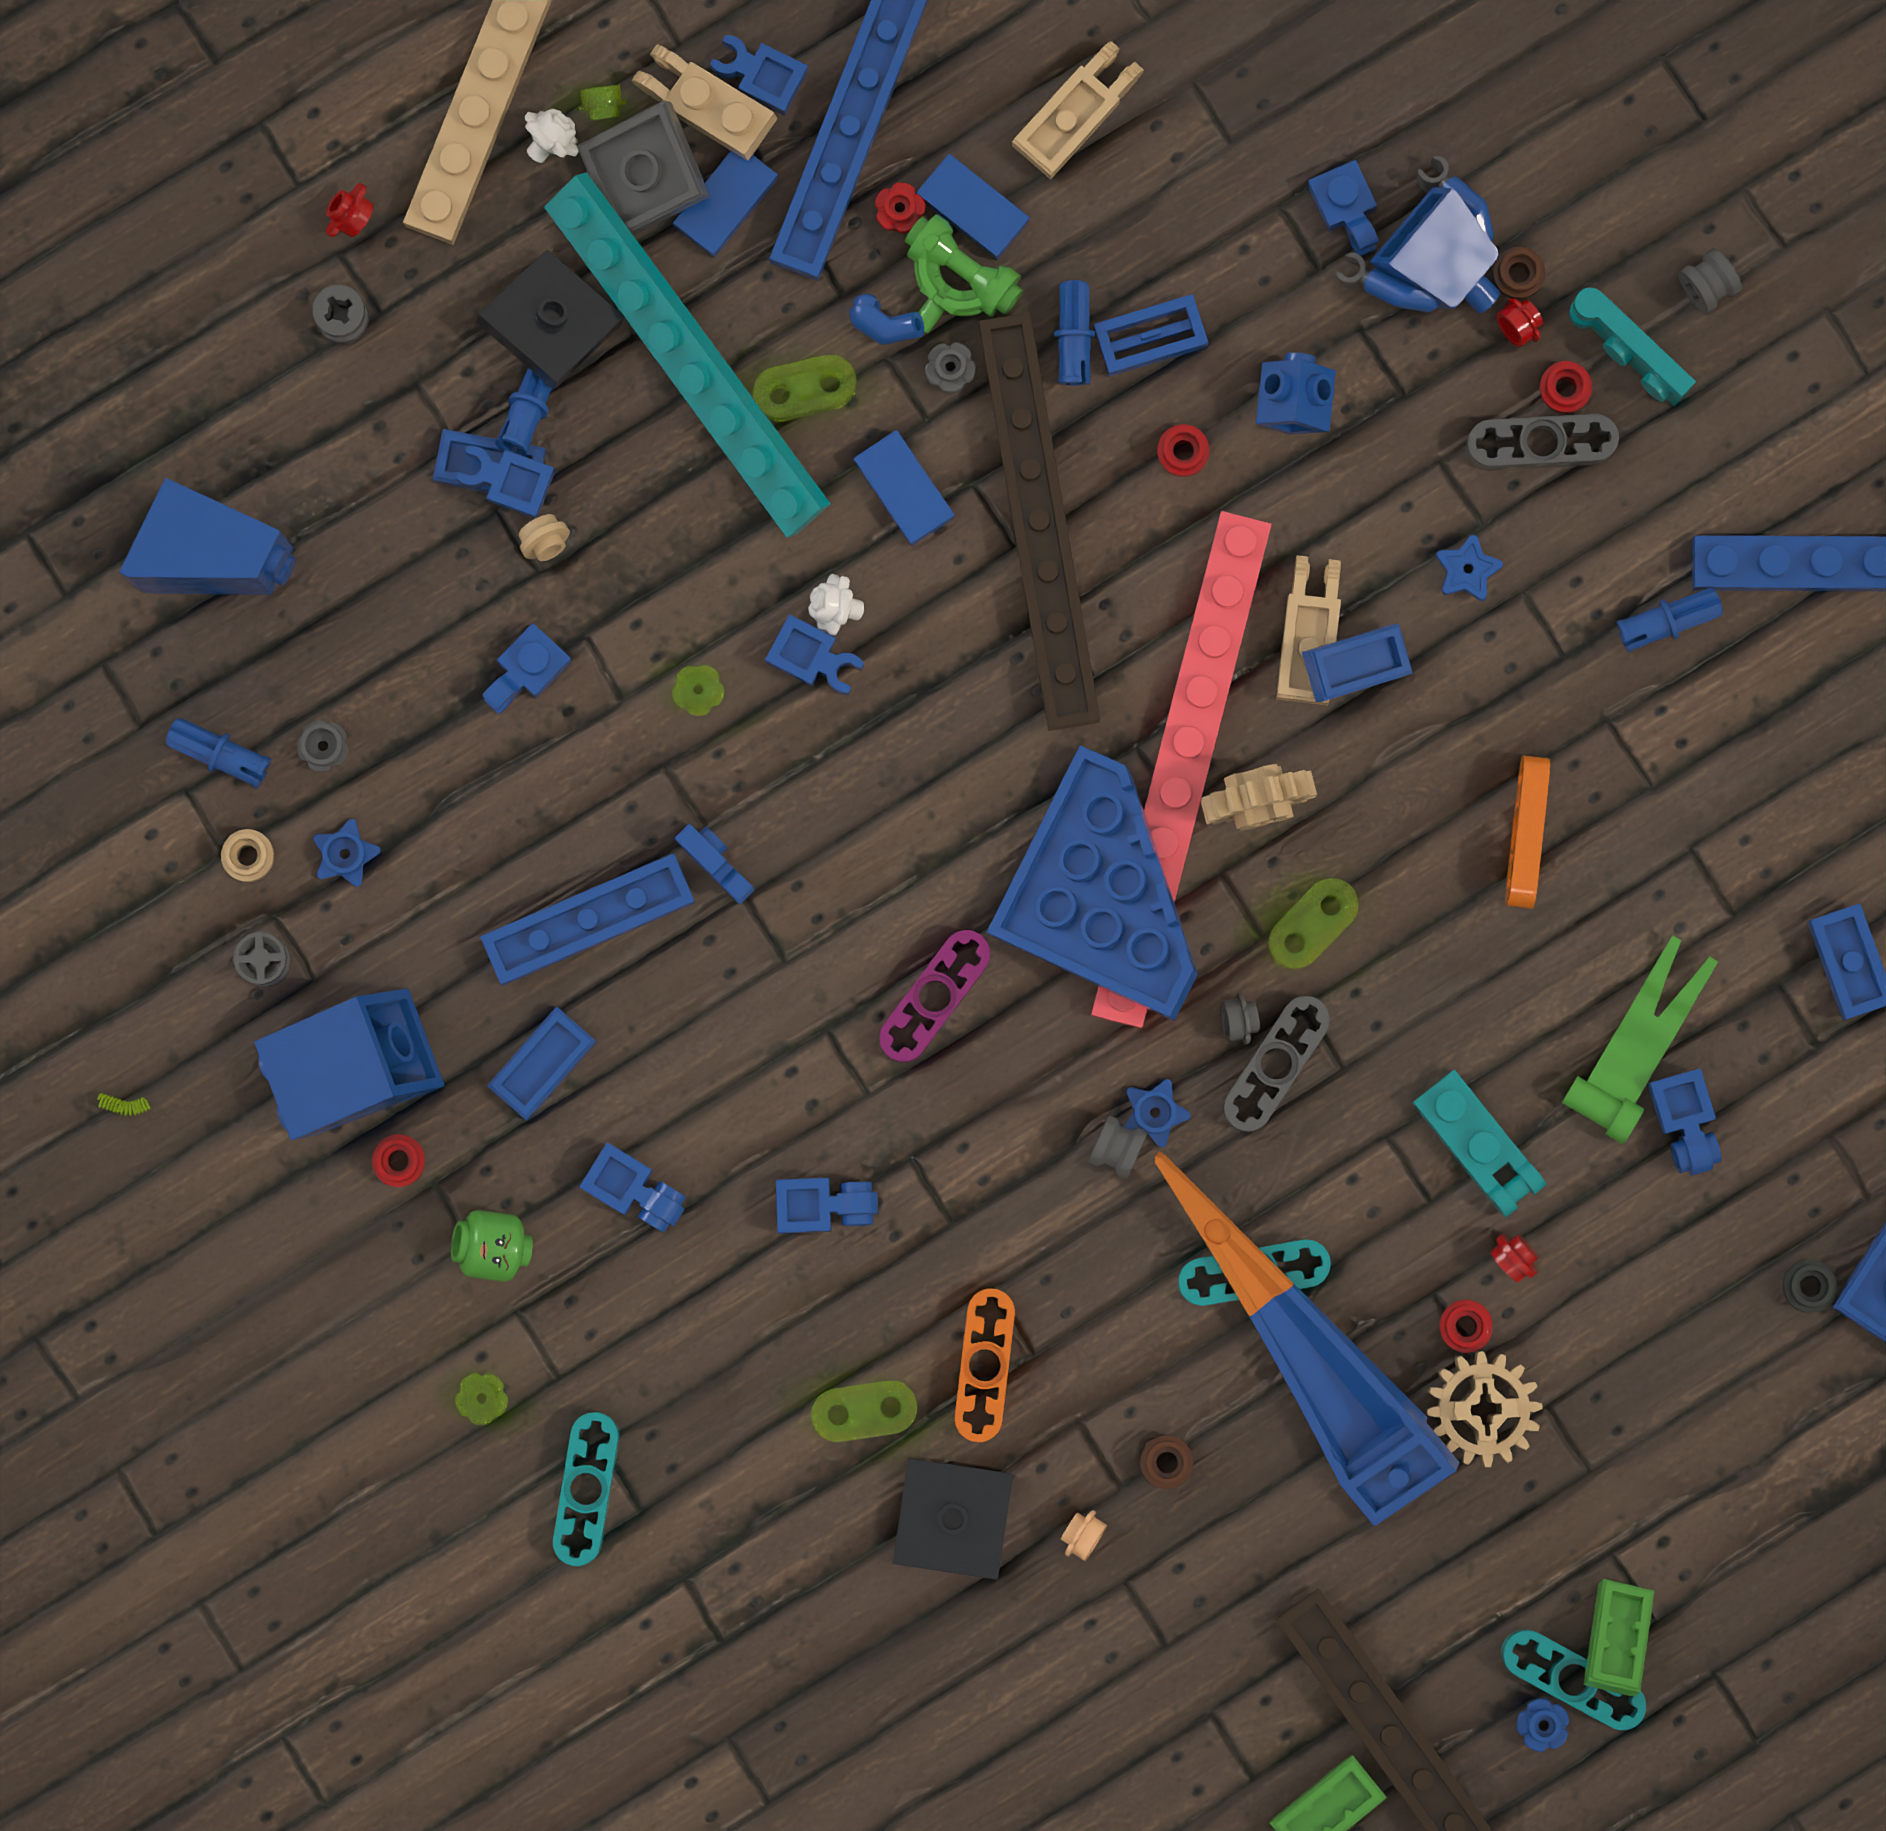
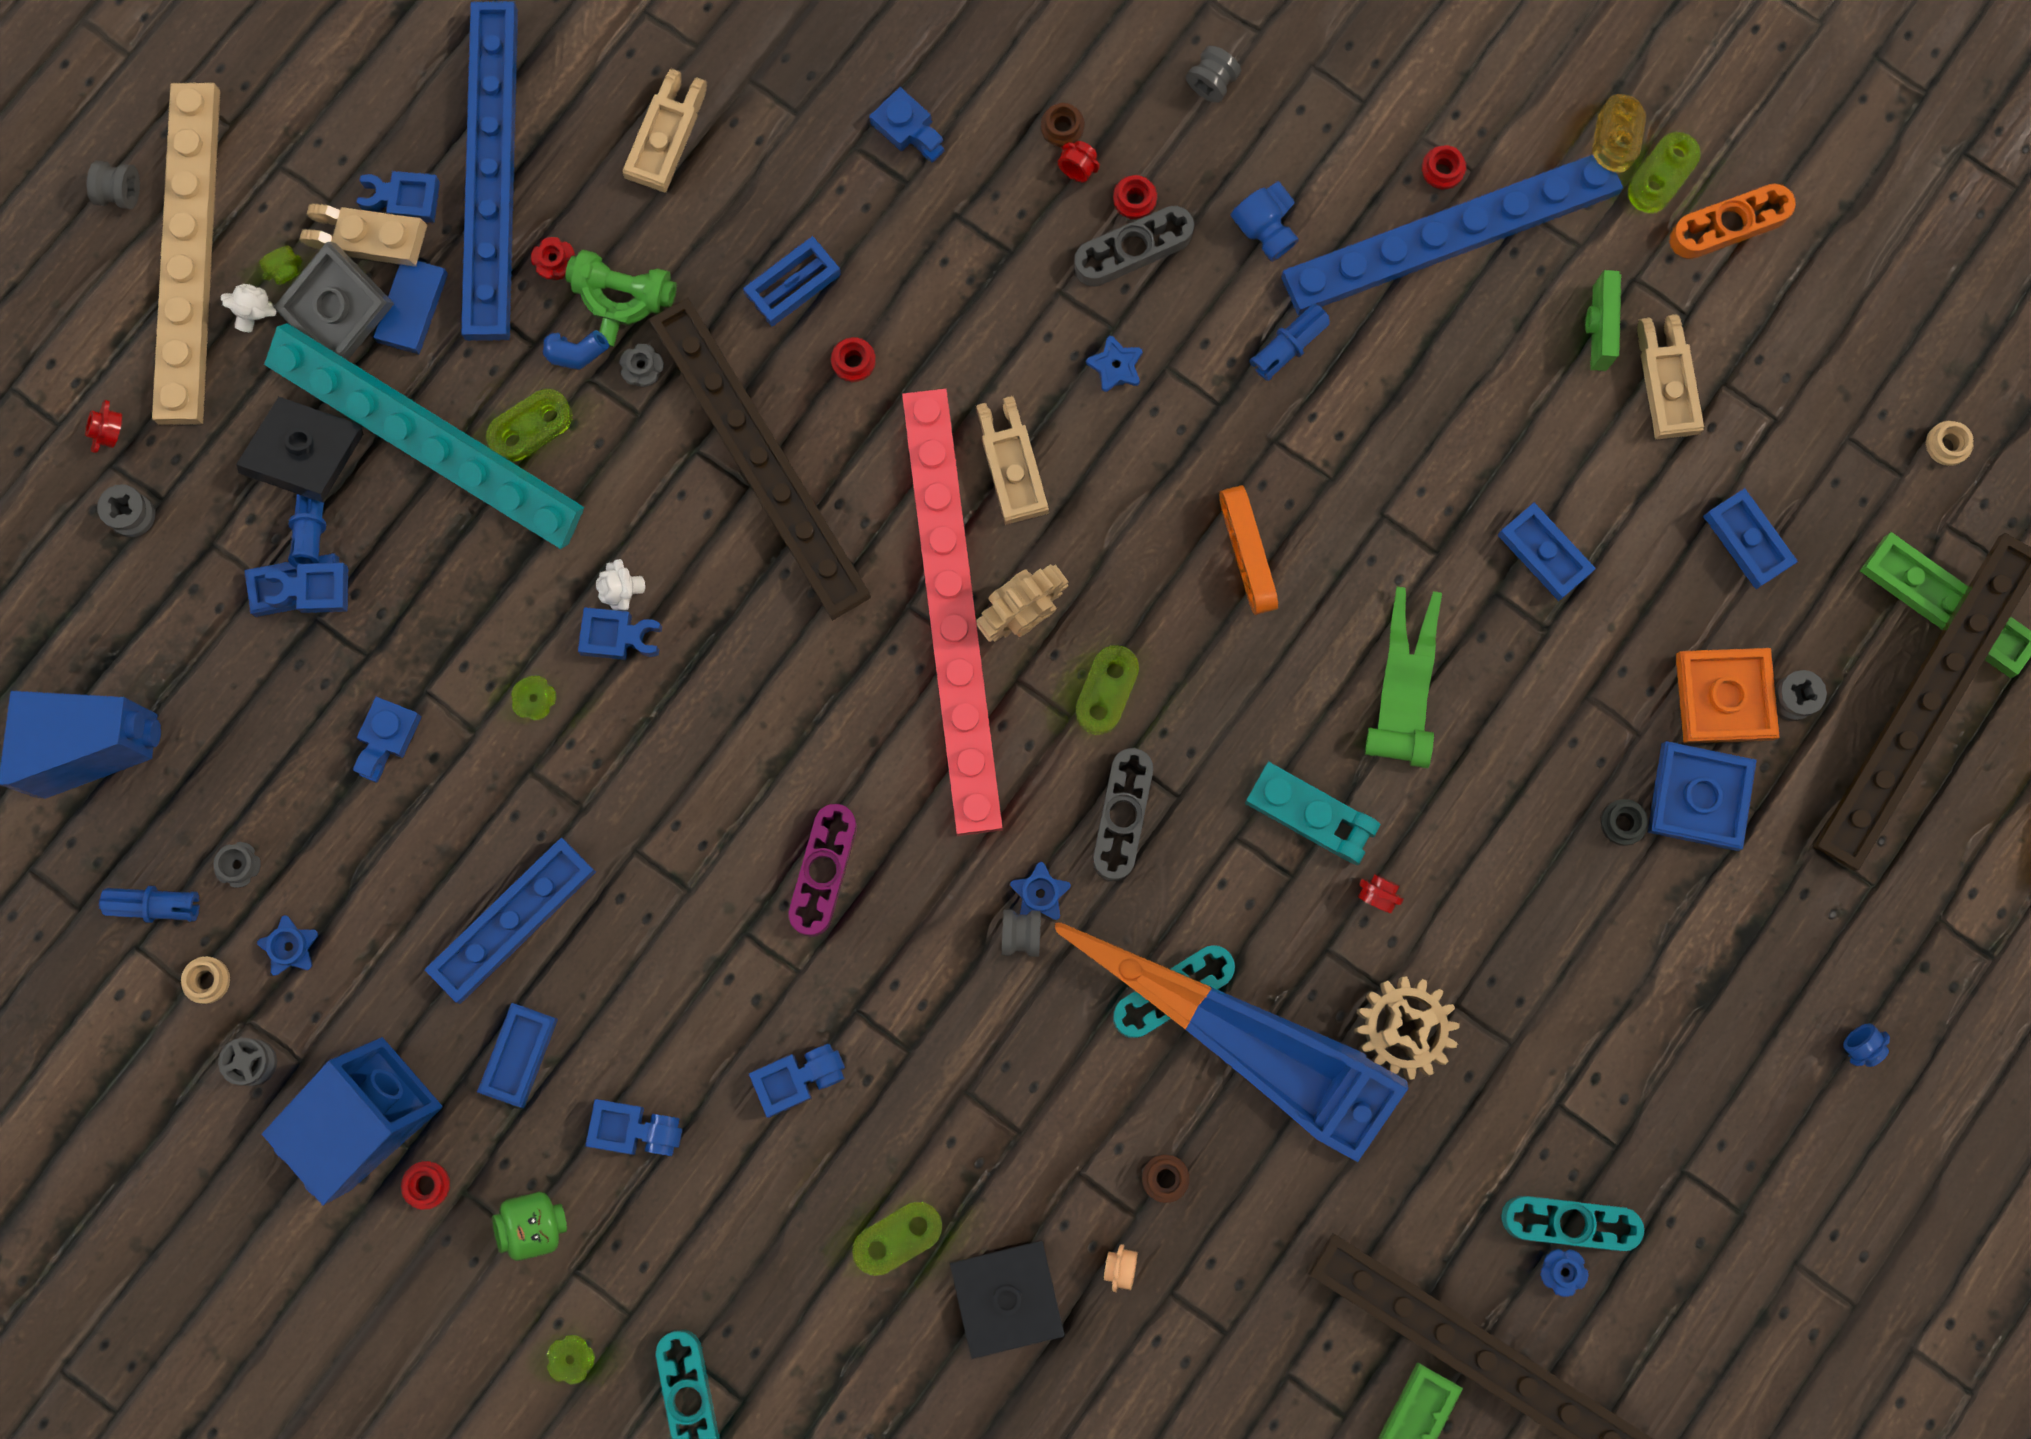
camera: 25 degrees left, 5 degrees down
lime leg [97,1093,150,1116] -> none
tan plate [518,514,570,561] -> none
blue plate [675,823,755,905] -> none
blue tile [853,430,955,547] -> none
blue tile [916,154,1030,261] -> none
orange beam [955,1289,1015,1442] -> none
blue plate [987,745,1198,1021] -> none
blue axle [1054,280,1095,386] -> none
dark grey plate [1220,993,1260,1045] -> none
blue brick [1256,353,1336,435] -> none
blue tile [1302,623,1413,702] -> none
torso [1335,156,1500,314] -> none
red plate [1439,1300,1493,1353] -> none
teal plate [1568,287,1696,406] -> none
bright green plate [1584,1579,1655,1697] -> none
blue plate [1647,1068,1722,1176] -> none
none -> blue piece [1230,181,1299,262]

